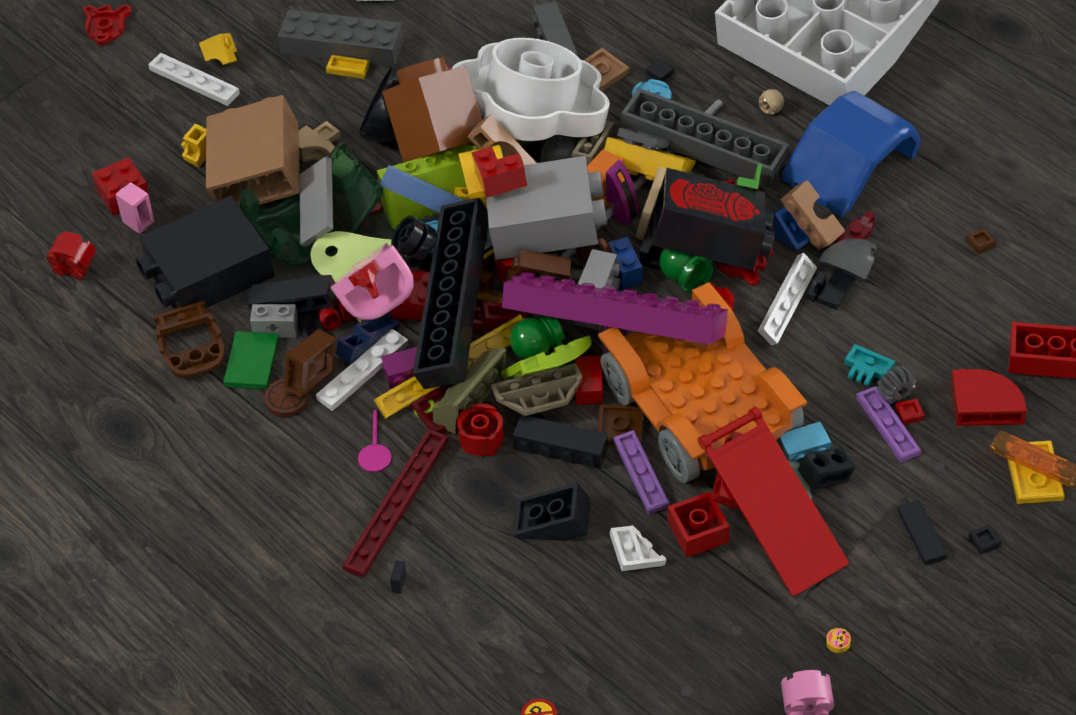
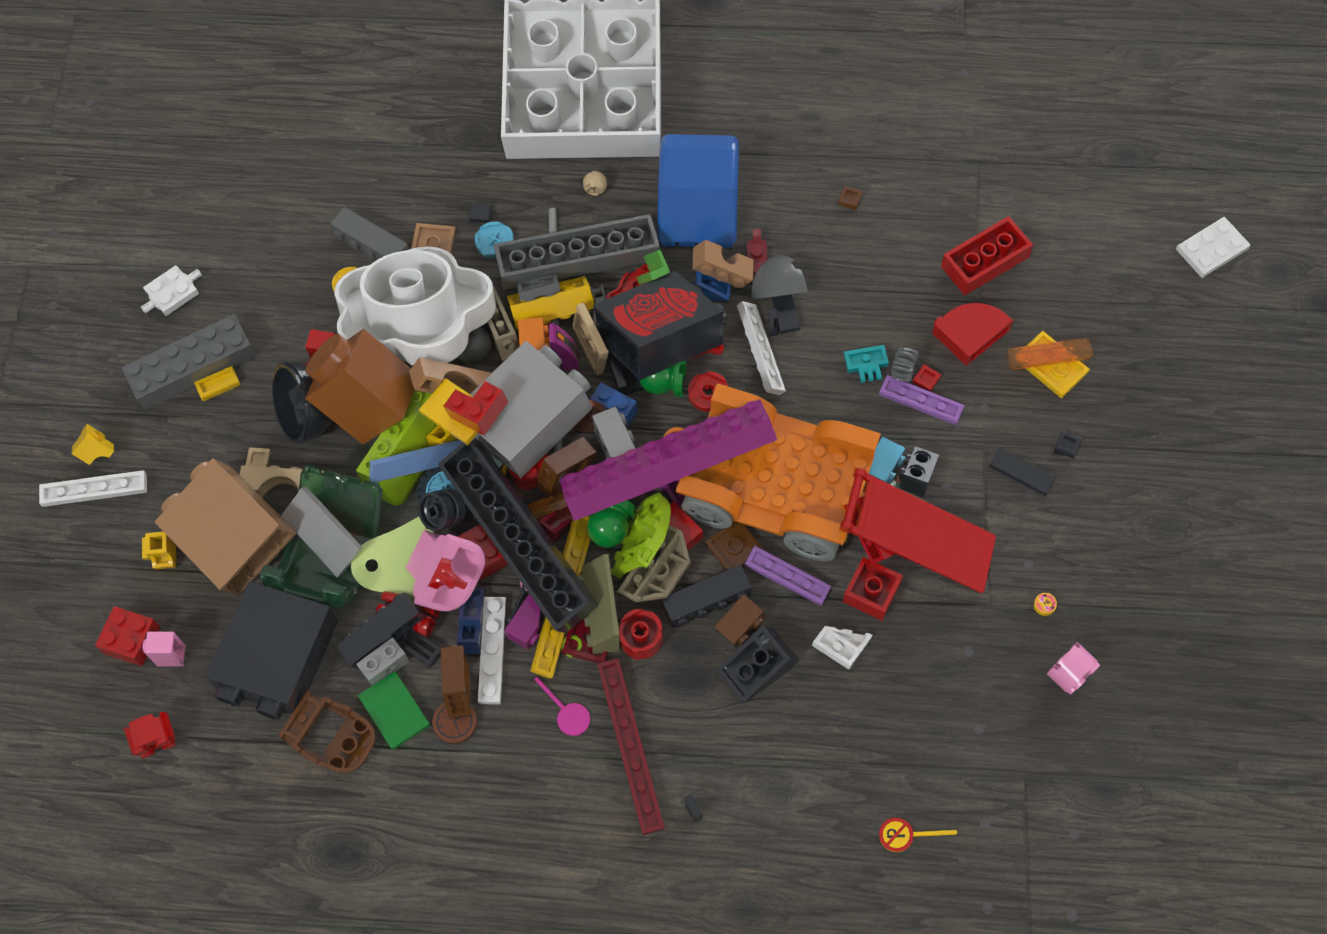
camera: 40 degrees left, 15 degrees up
none -> reddish brown brick [715,595,766,648]

